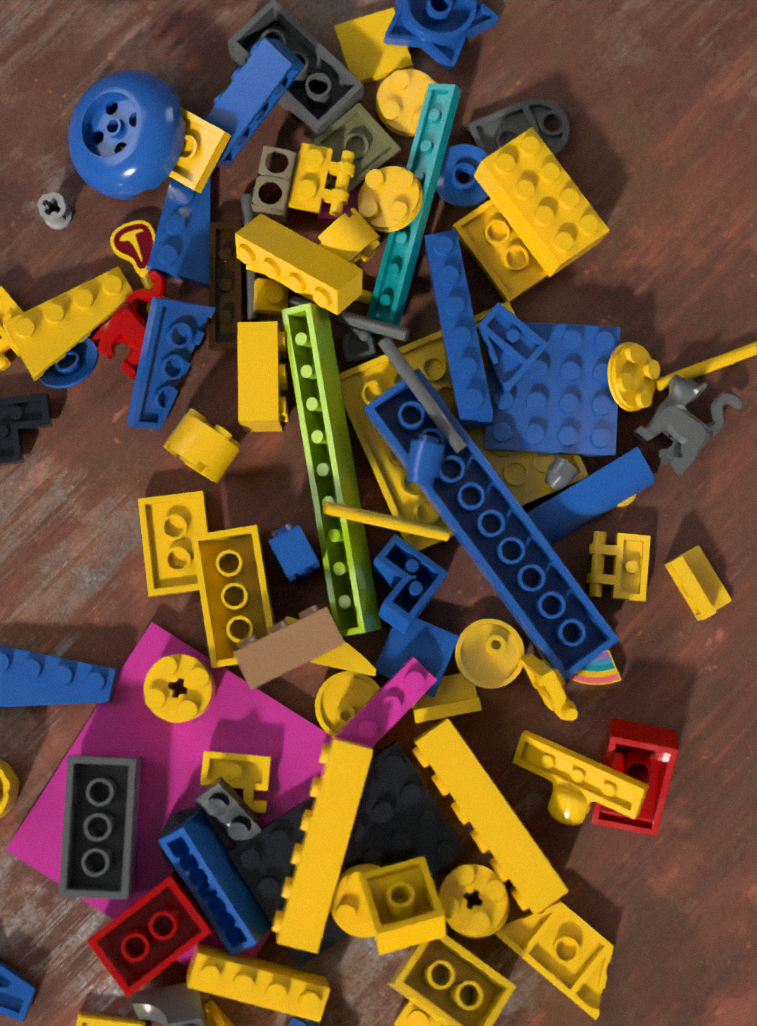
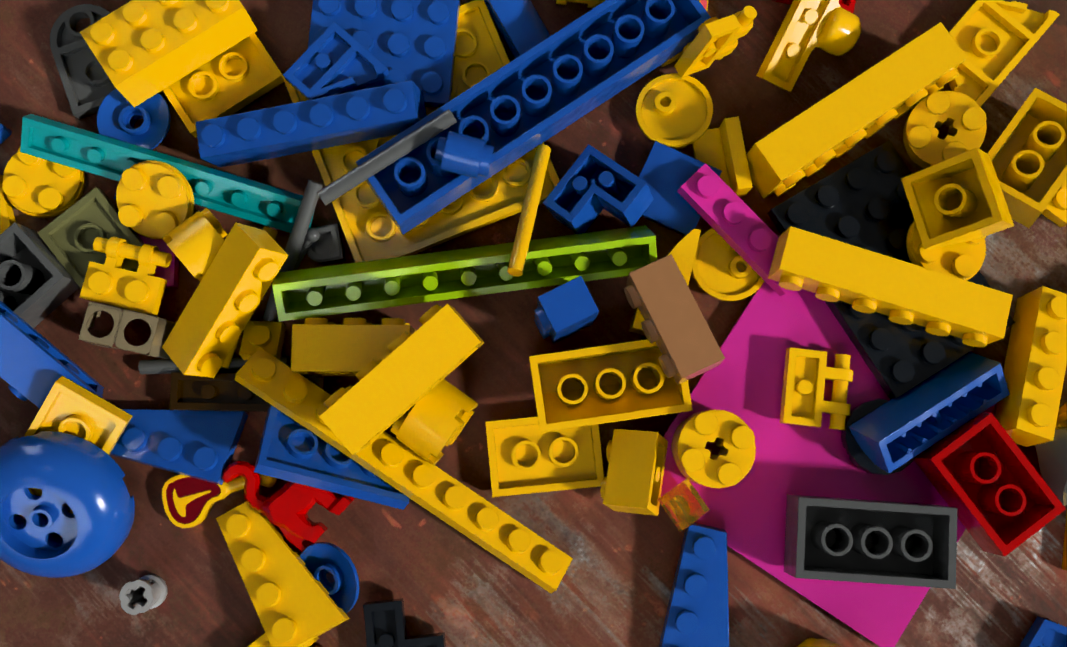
camera: 85 degrees left, 0 degrees up
black plate [193,776,264,846] -> none
dark grey hose [544,455,579,491] -> none
none -> yellow plate [235,347,573,593]
none -> yellow brick [319,304,485,455]
none -> yellow brick [600,429,668,516]
none -> clear yellow plate [657,478,710,532]

